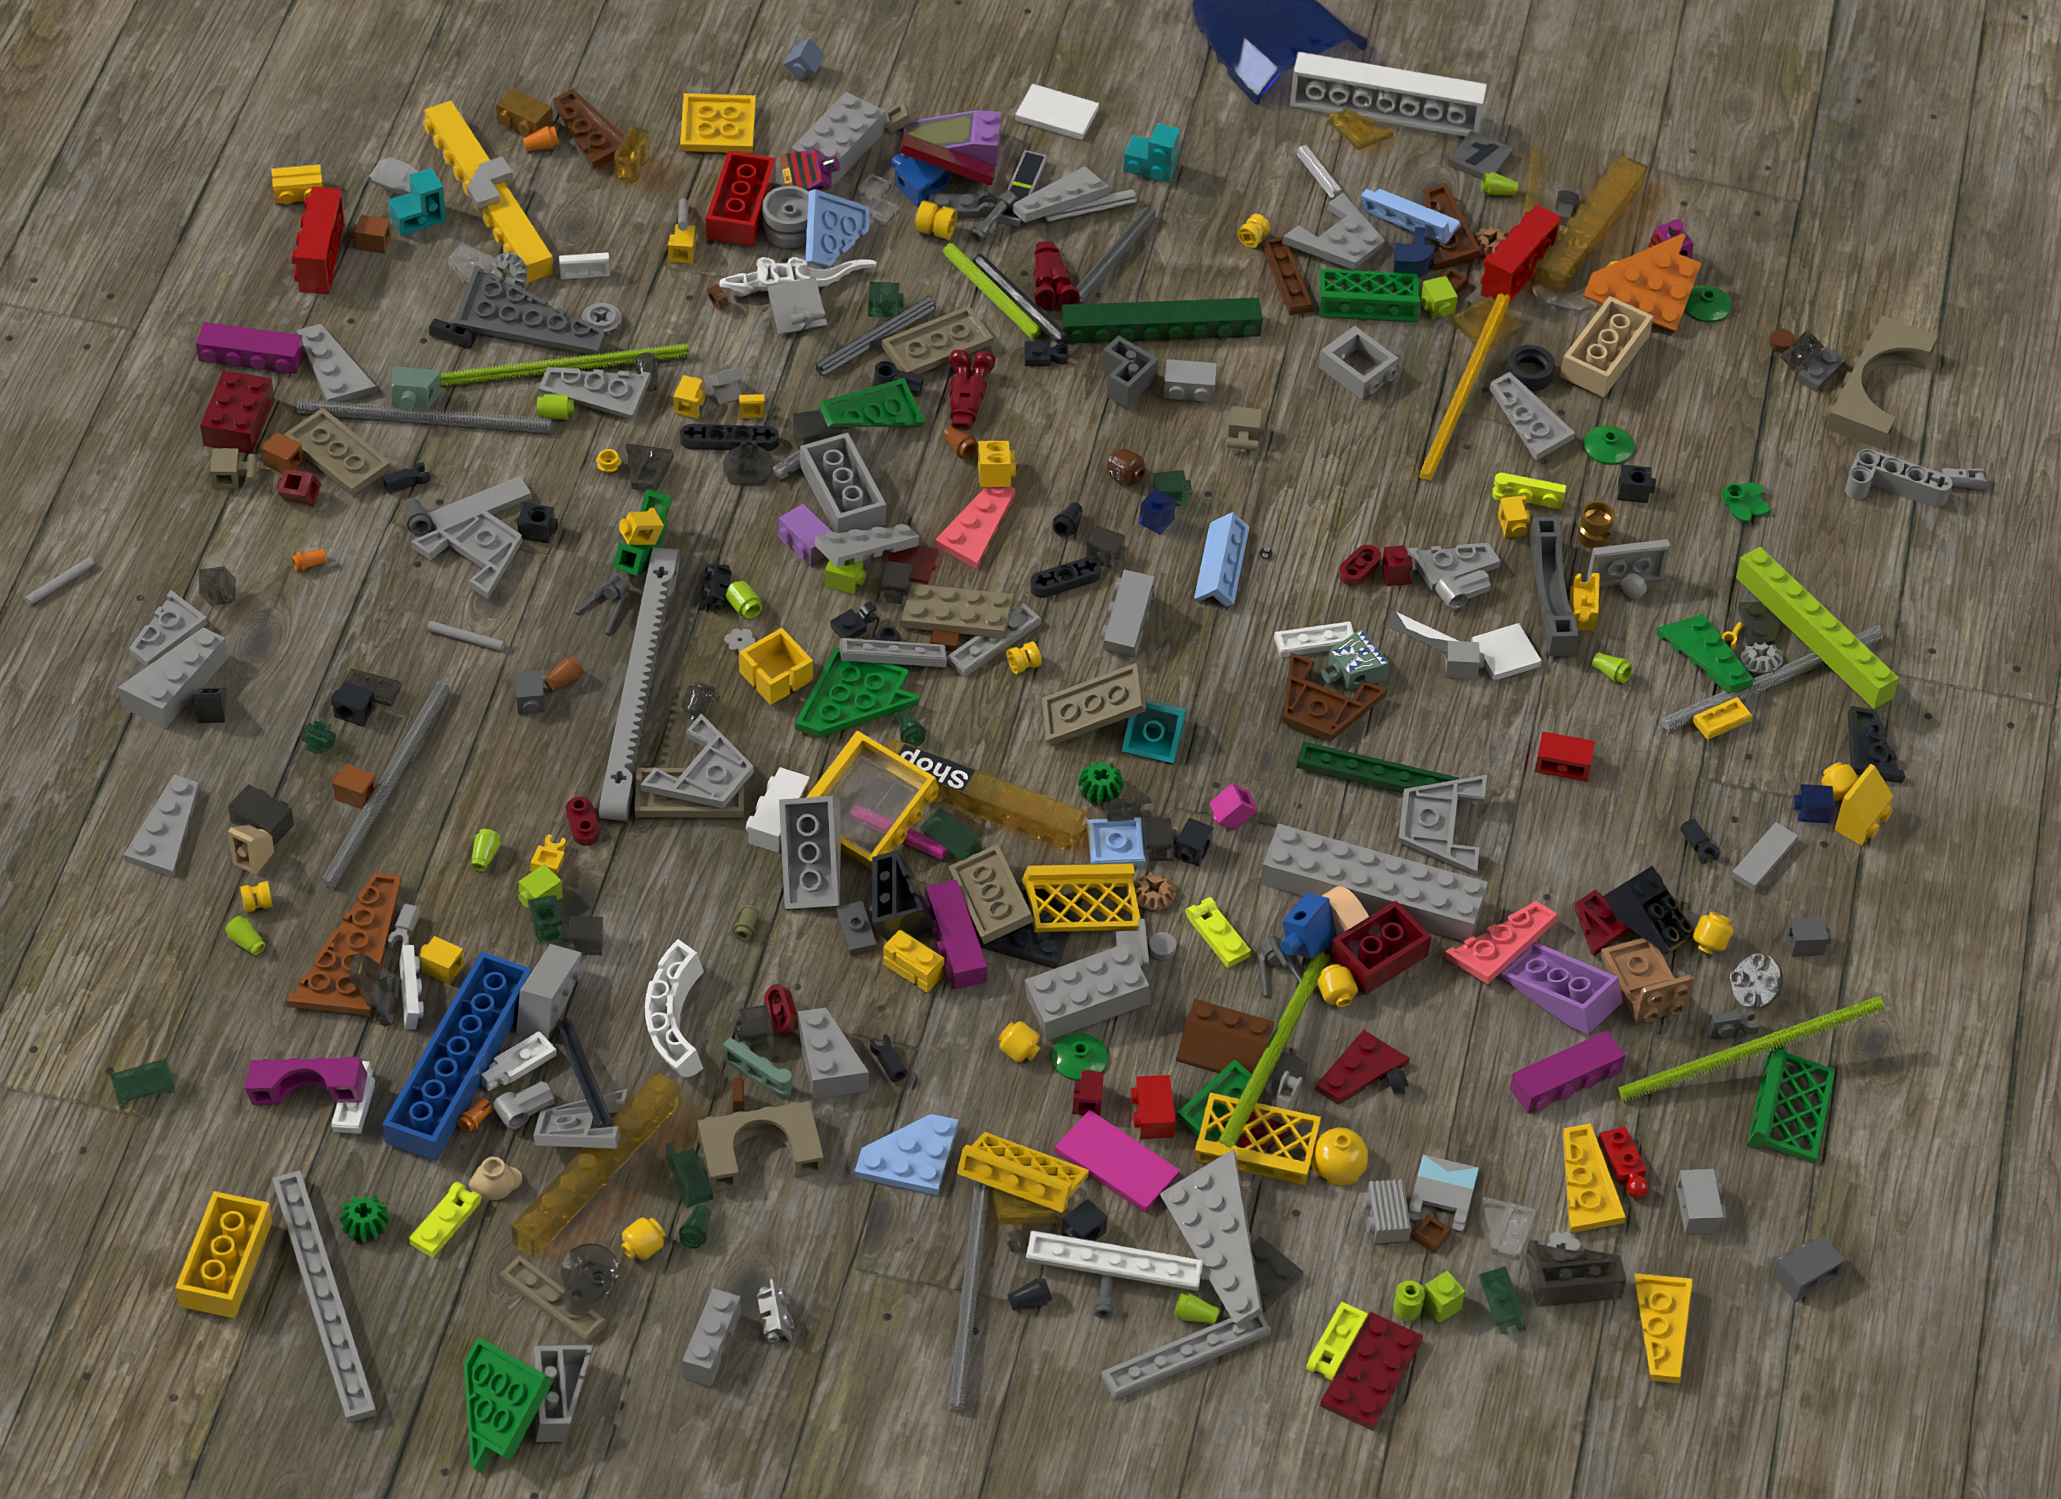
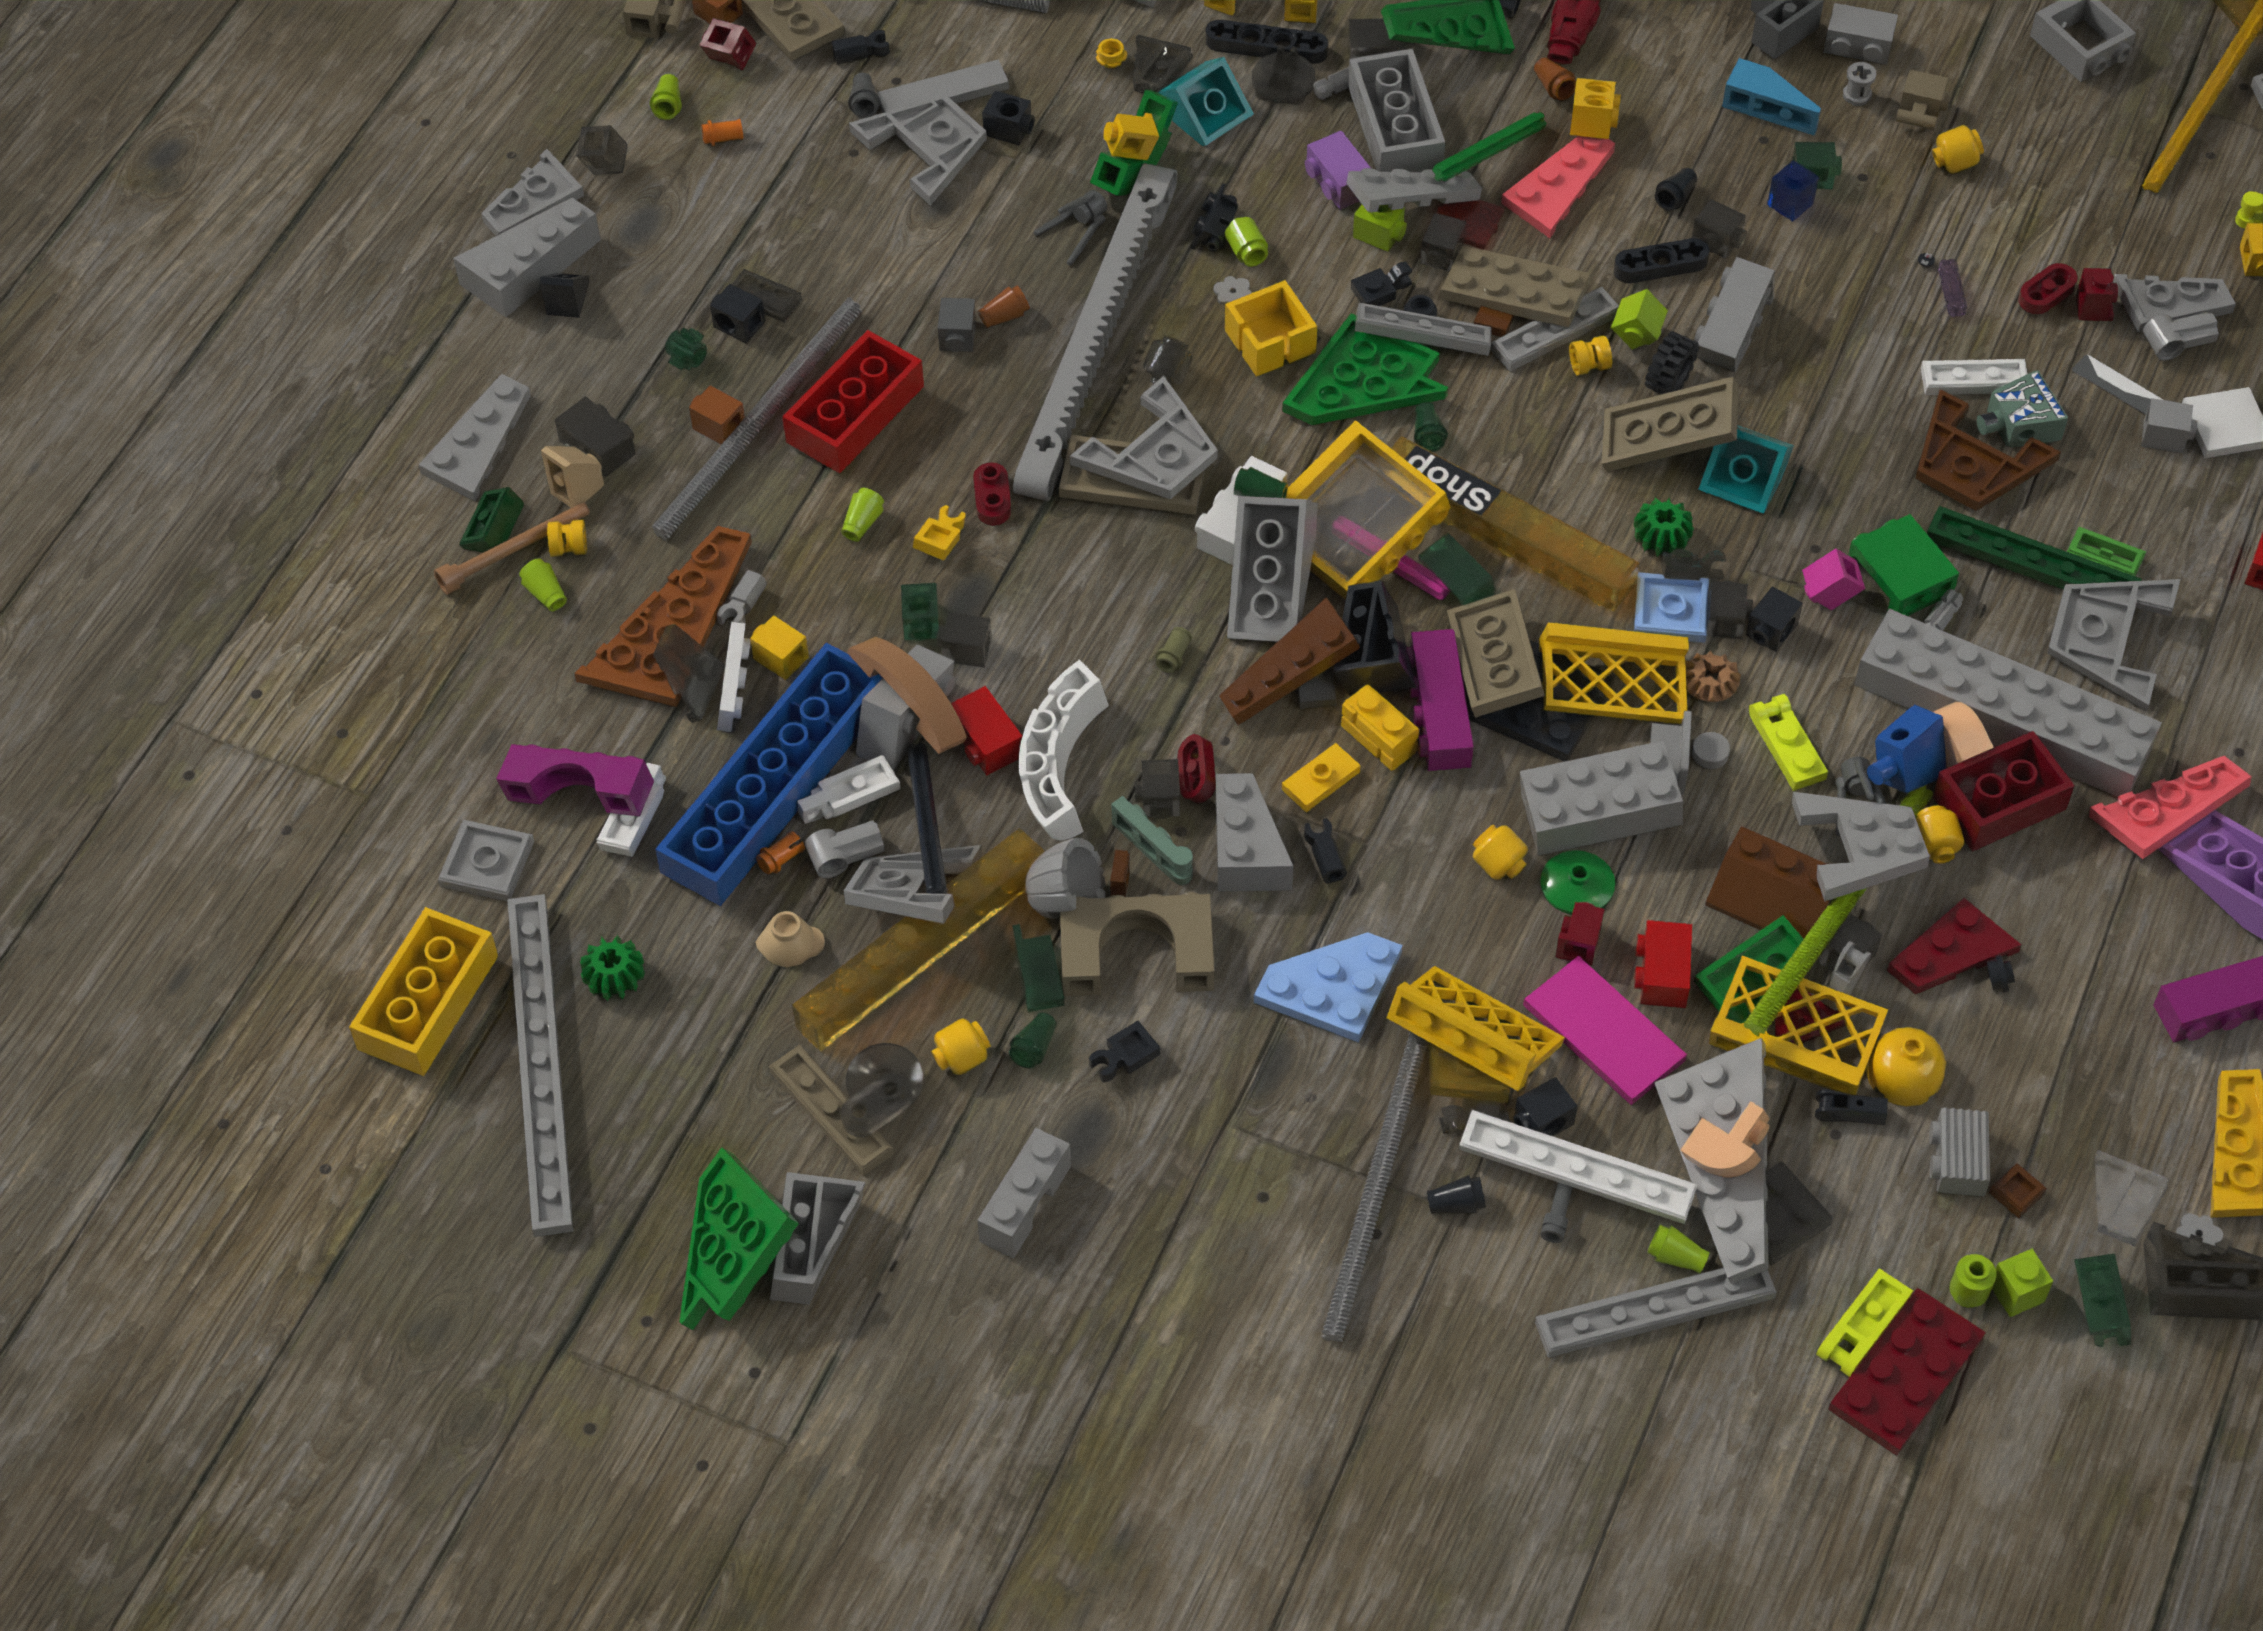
camera: 15 degrees right, 5 degrees up
light grey bar [24,557,95,606] -> none
clear green hinge [110,1058,175,1108] -> none
neon yellow plate [409,1181,482,1258] -> none
light grey bar [427,621,505,651] -> none
lime brick [518,864,563,914] -> none
light grey hinge [757,1279,794,1343] -> none
reddish brown head [1107,449,1146,486] -> none
light blue panel [1194,512,1249,607] -> none
light grey flag [1409,1155,1478,1232] -> none
none -> medium nougat piece [434,502,590,595]
none -> light grey tile [438,820,534,901]
none -> dark green slope [459,487,524,553]
none -> lime cone [649,74,682,120]
none -> red brick [782,330,924,474]
none -> medium nougat slope [847,637,967,754]
none -> red brick [951,685,1023,776]
none -> light grey hair [1026,838,1106,919]
none -> black plate [1089,1020,1160,1083]
none -> teal slope [1157,57,1254,146]
none -> reddish brown wing [1219,597,1360,725]
none -> dark green cone [1233,467,1288,498]
none -> yellow plate [1282,743,1361,813]
none -> green axle [1432,112,1547,182]
none -> lime brick [1611,289,1668,349]
none -> black tyre [1645,331,1699,394]
none -> light nougat brick [1680,1101,1770,1178]
none -> dark azure slope [1722,58,1821,136]
none -> light grey wing [1792,792,1930,901]
none -> black bar [1815,1089,1888,1125]
none -> light grey bush [1843,62,1876,106]
none -> green panel [1848,514,1959,616]
none -> light grey axle [1924,589,1963,631]
none -> yellow head [1932,125,1984,174]
none -> clear purple axle [1938,259,1967,317]
none -> bright green tile [2067,526,2146,576]

